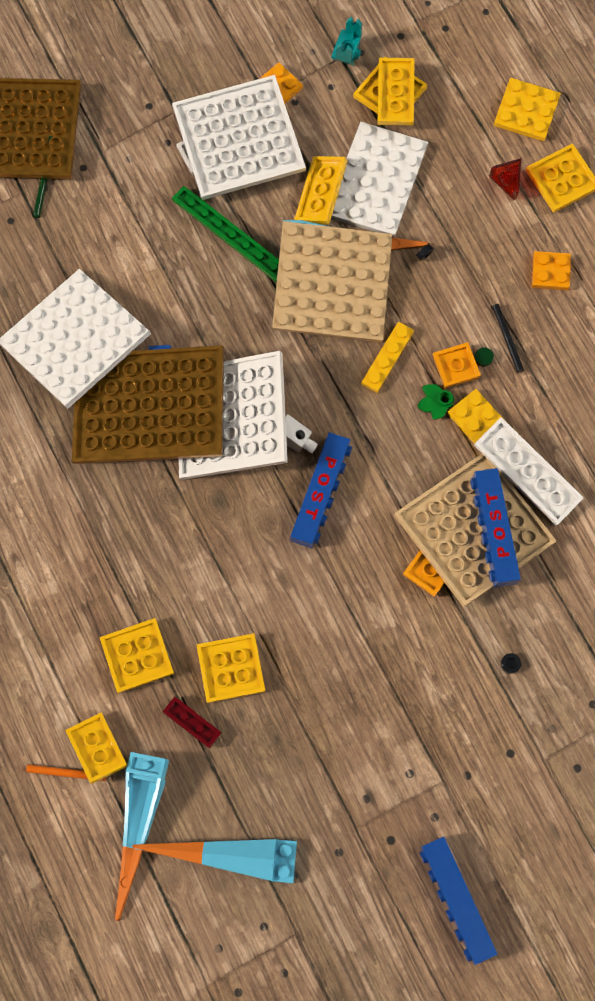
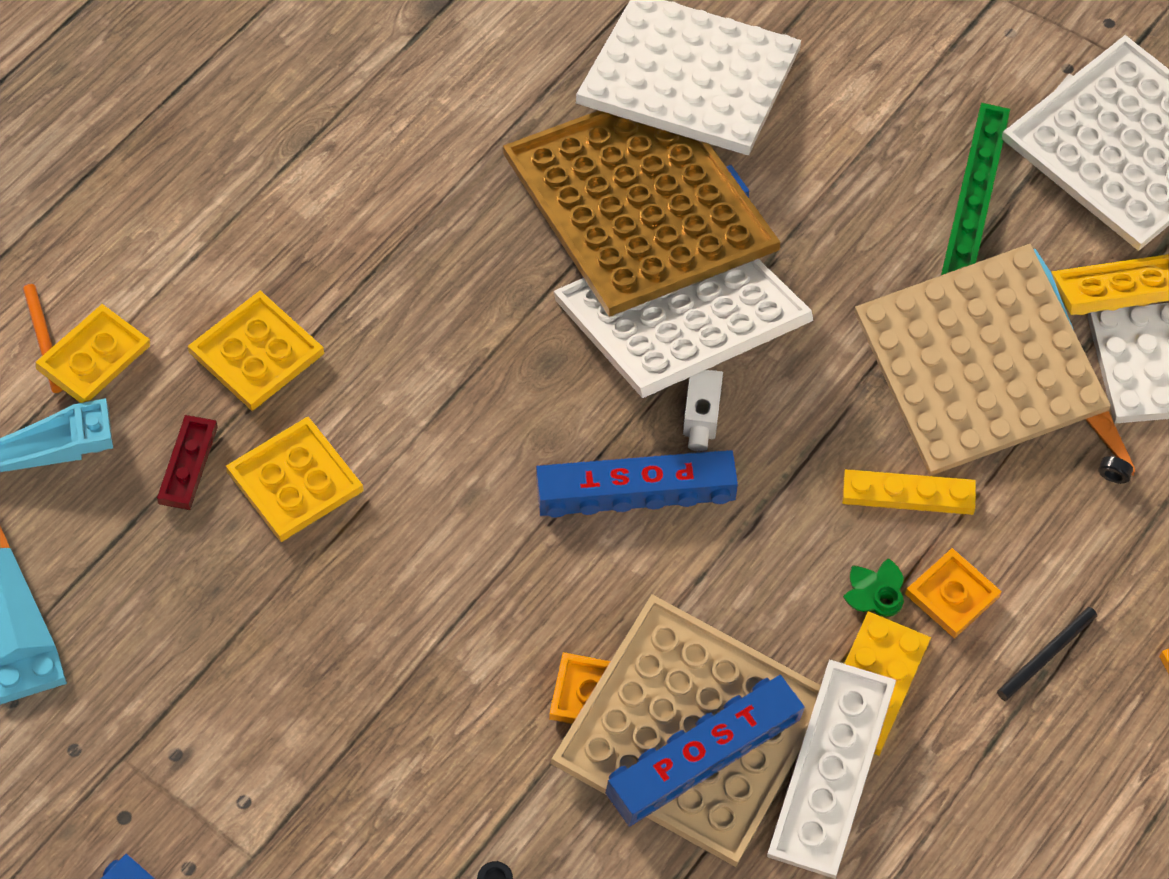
camera: 60 degrees right, 15 degrees down
dark green tile [475,347,494,367] -> none

